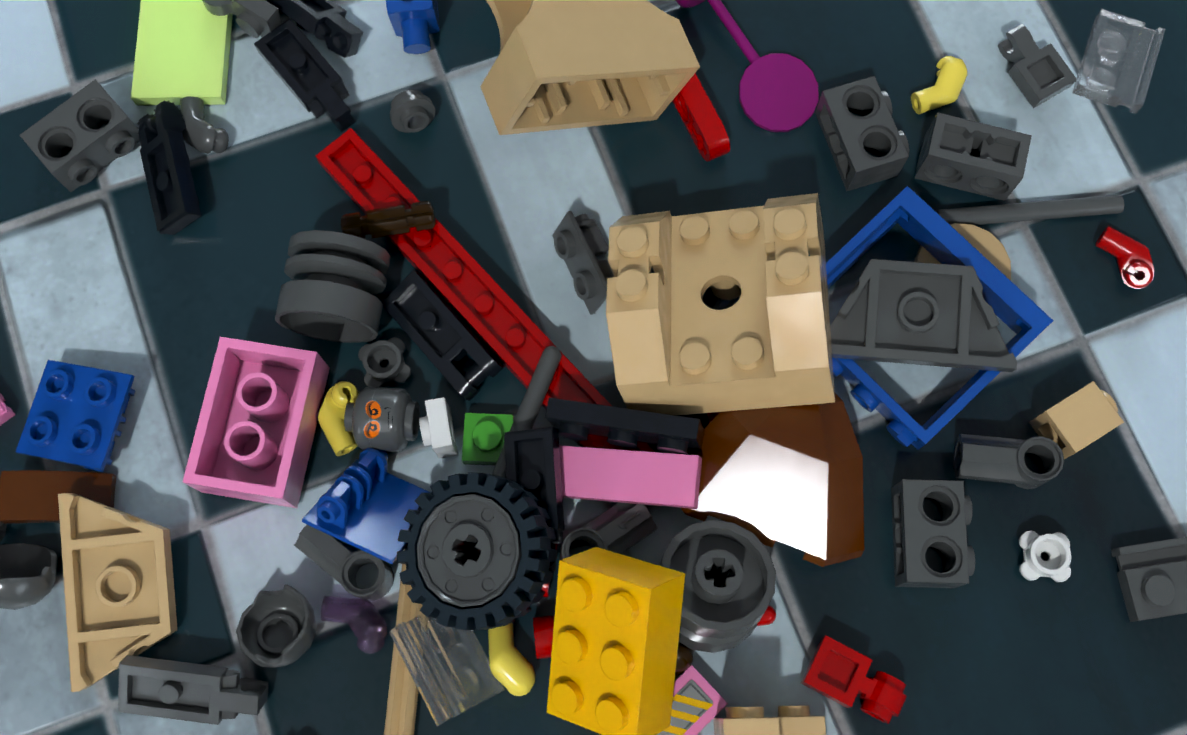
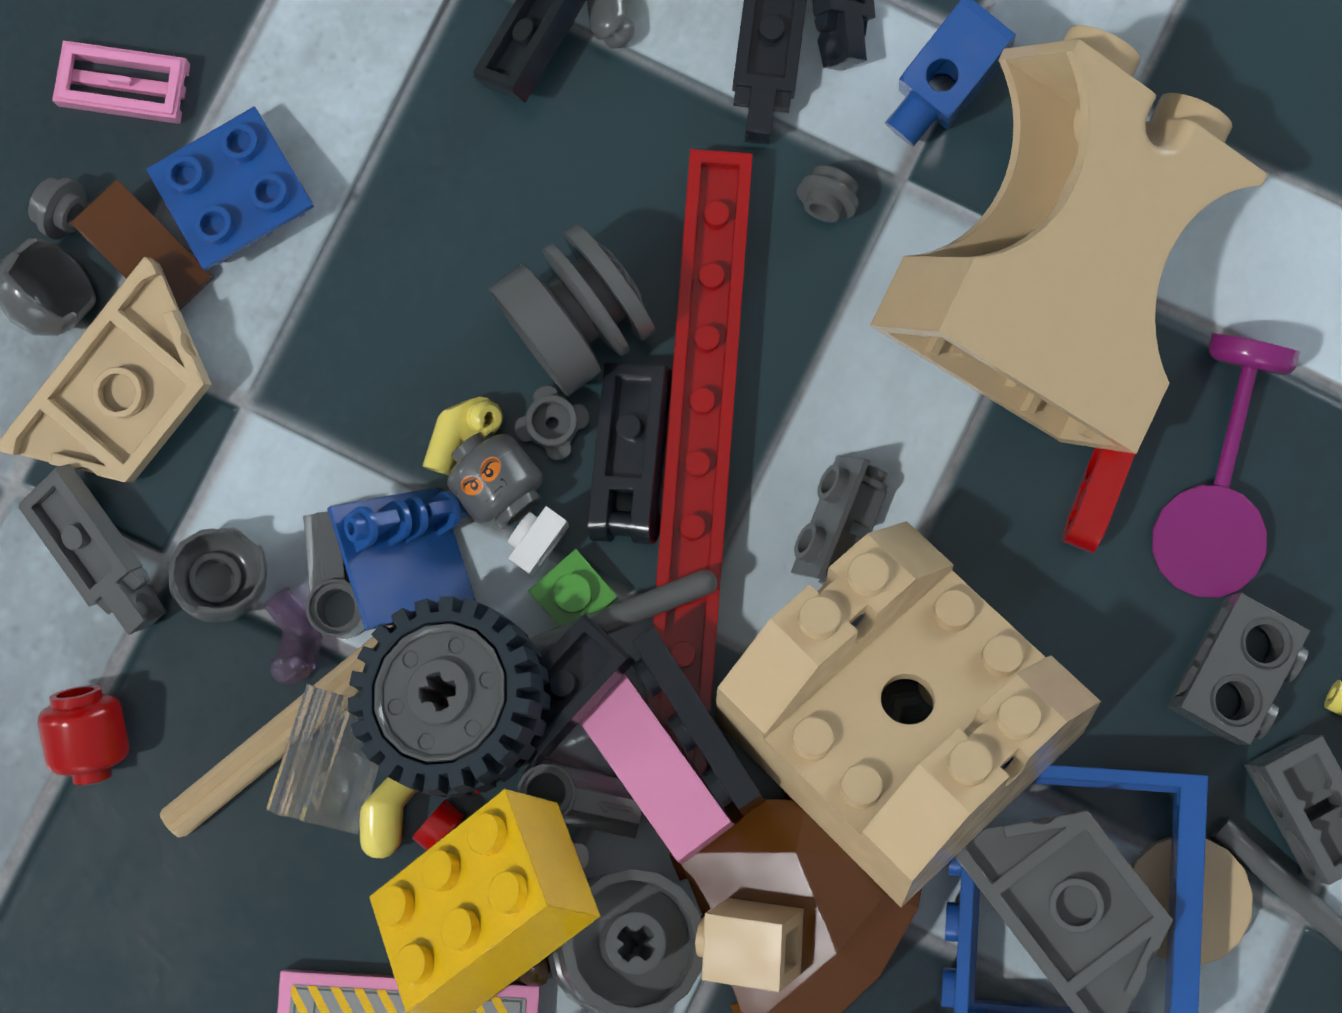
camera: 45 degrees right, 10 degrees up
bright pink brick [182,337,330,508] -> none
dark brown axle [341,201,436,239] -> none
none -> tan brick [695,898,804,992]

